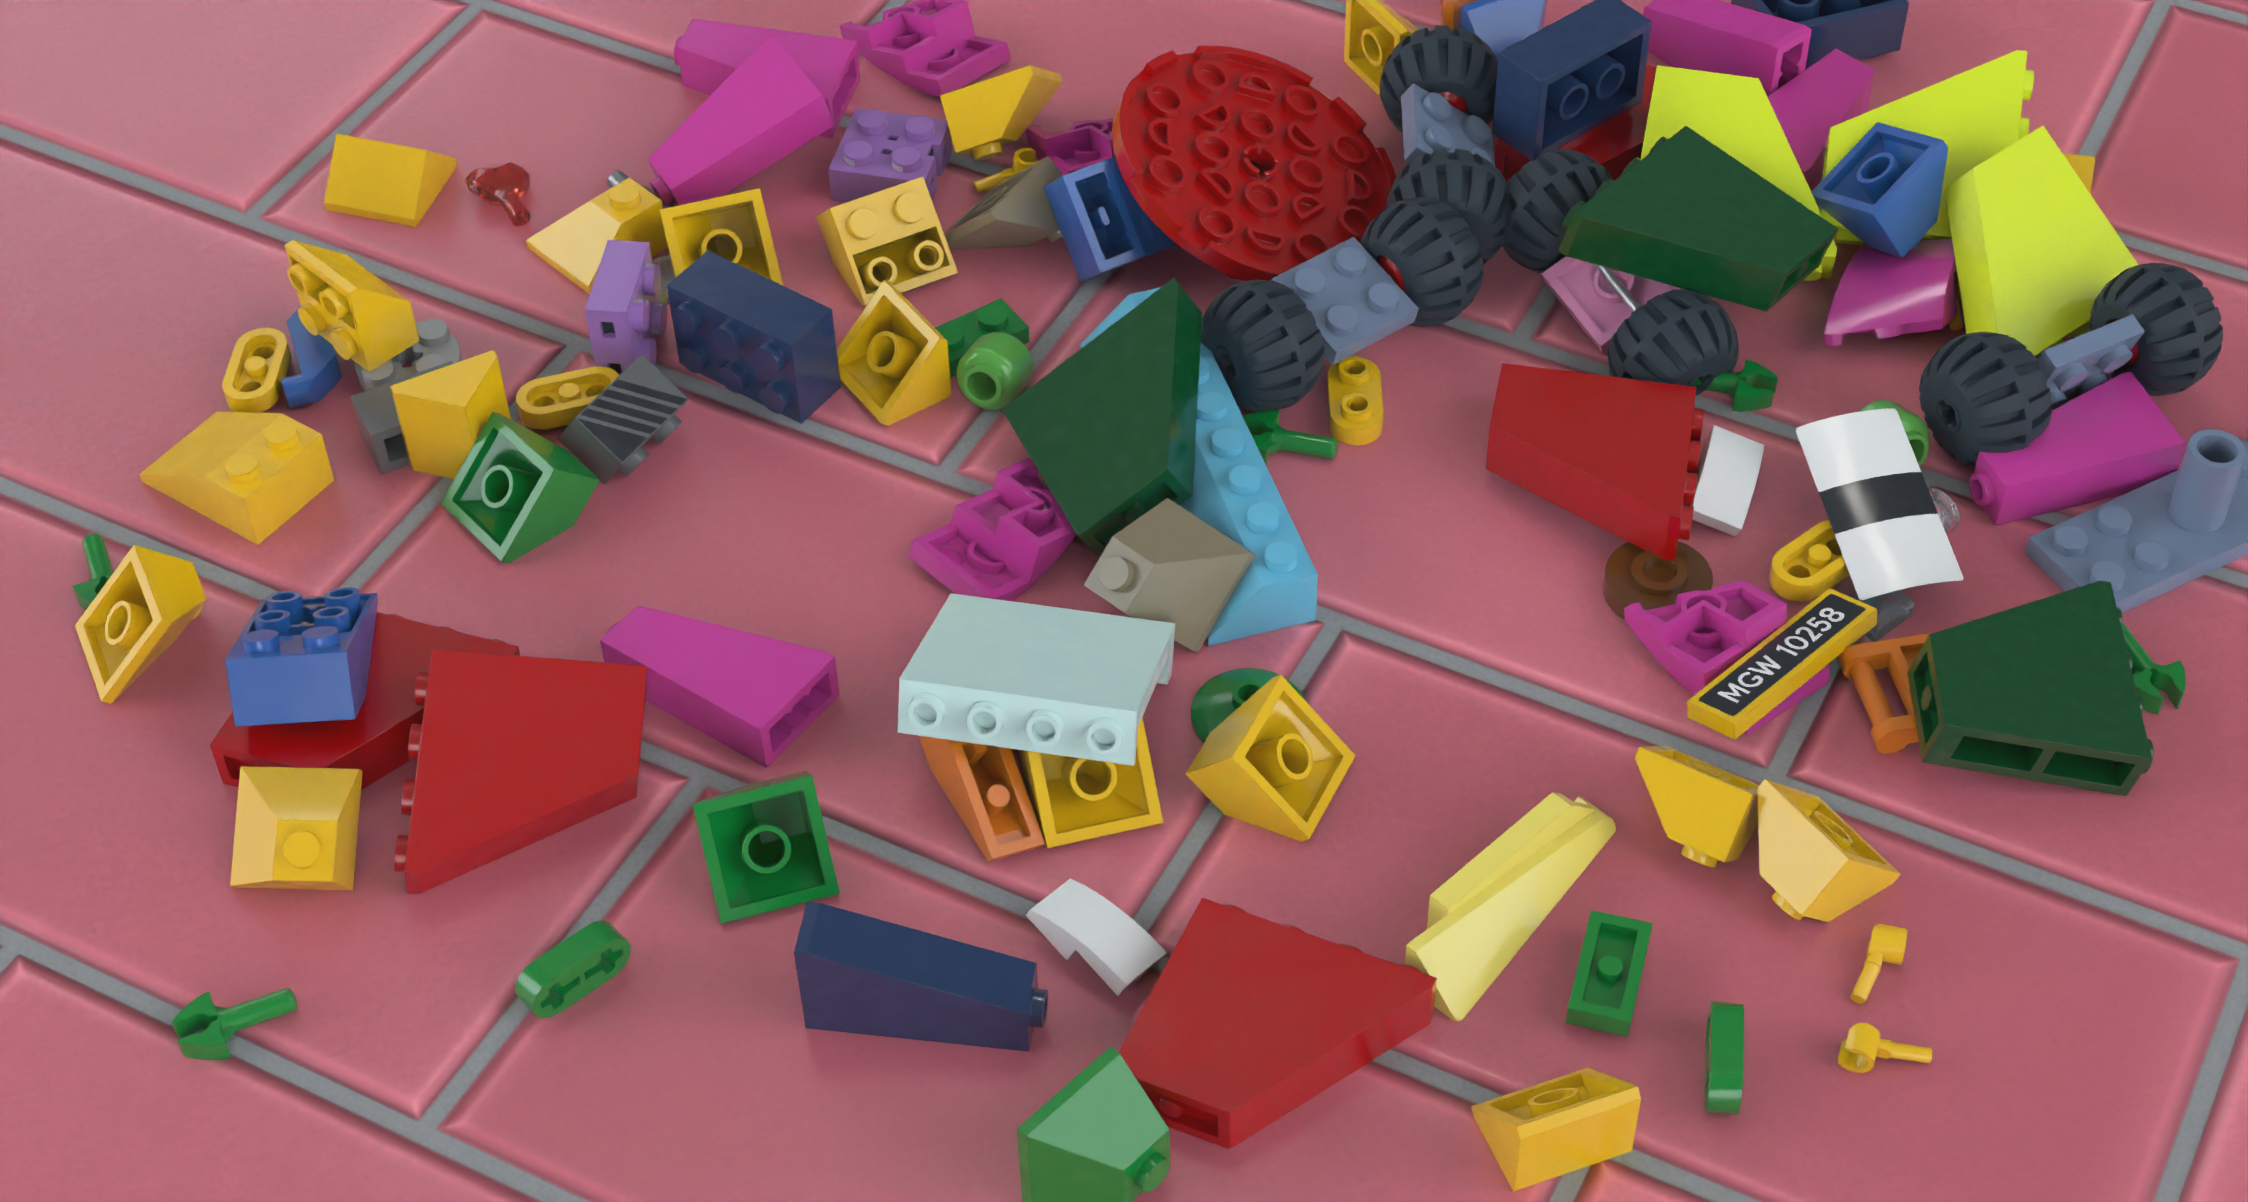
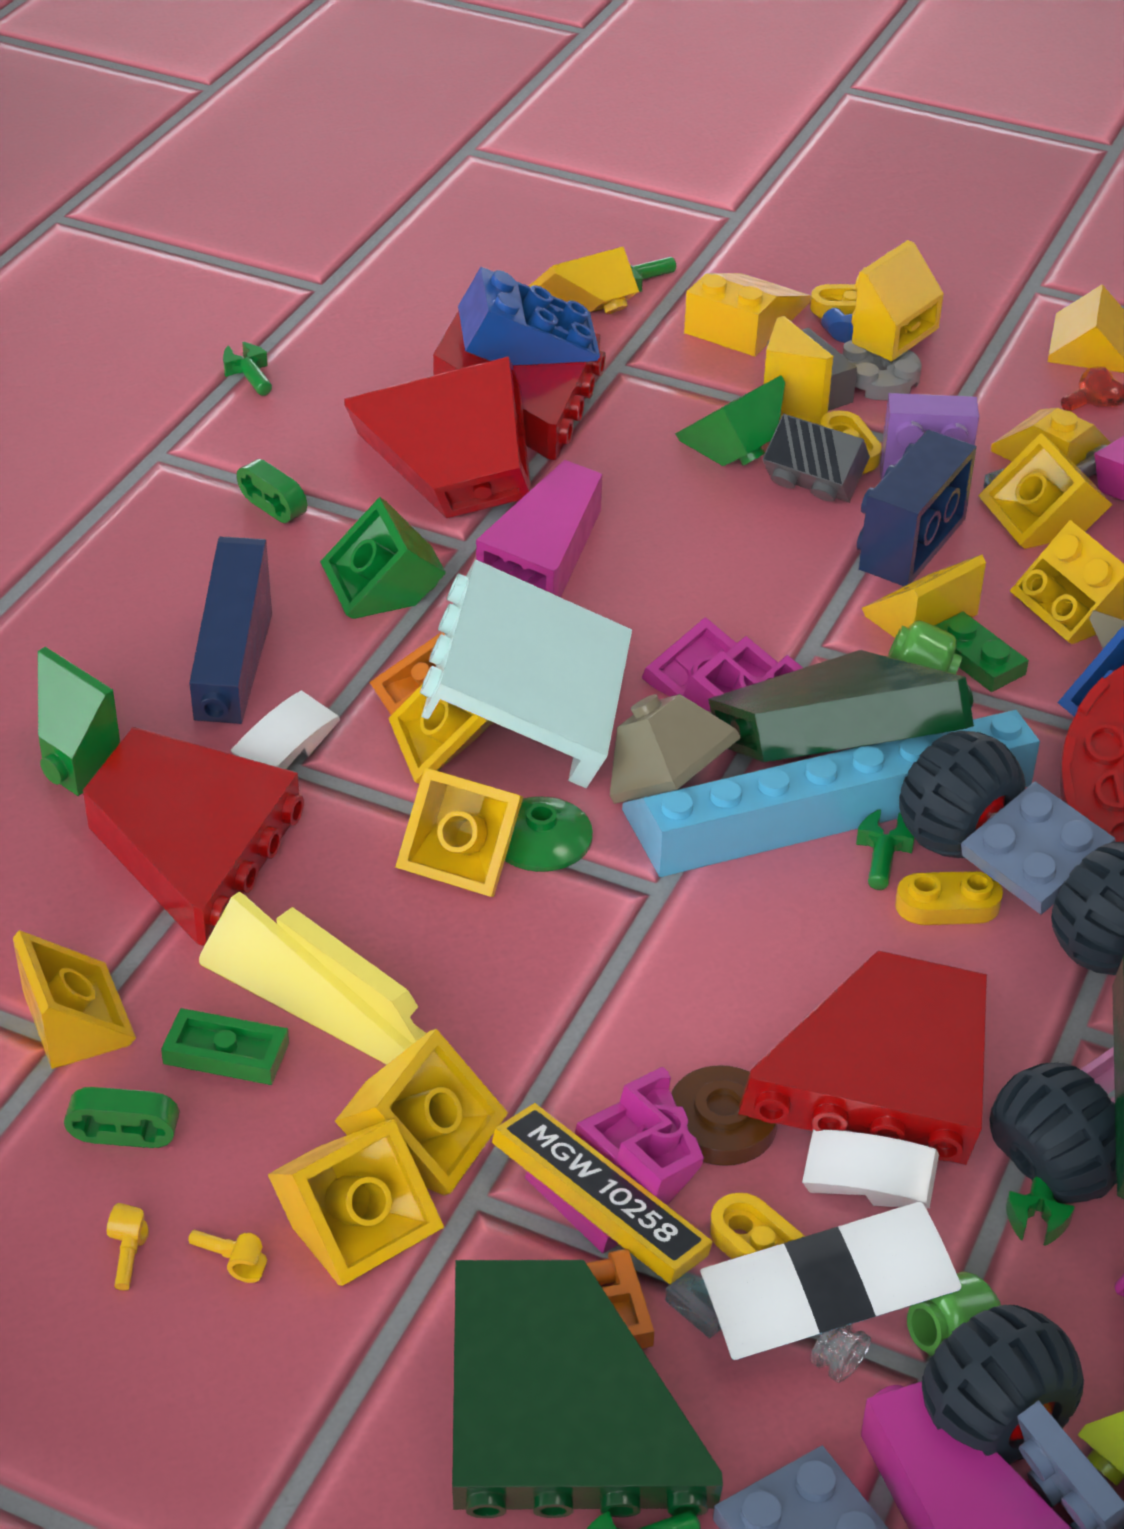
camera: 85 degrees right, 5 degrees down
yellow slope [230,766,362,891] -> none

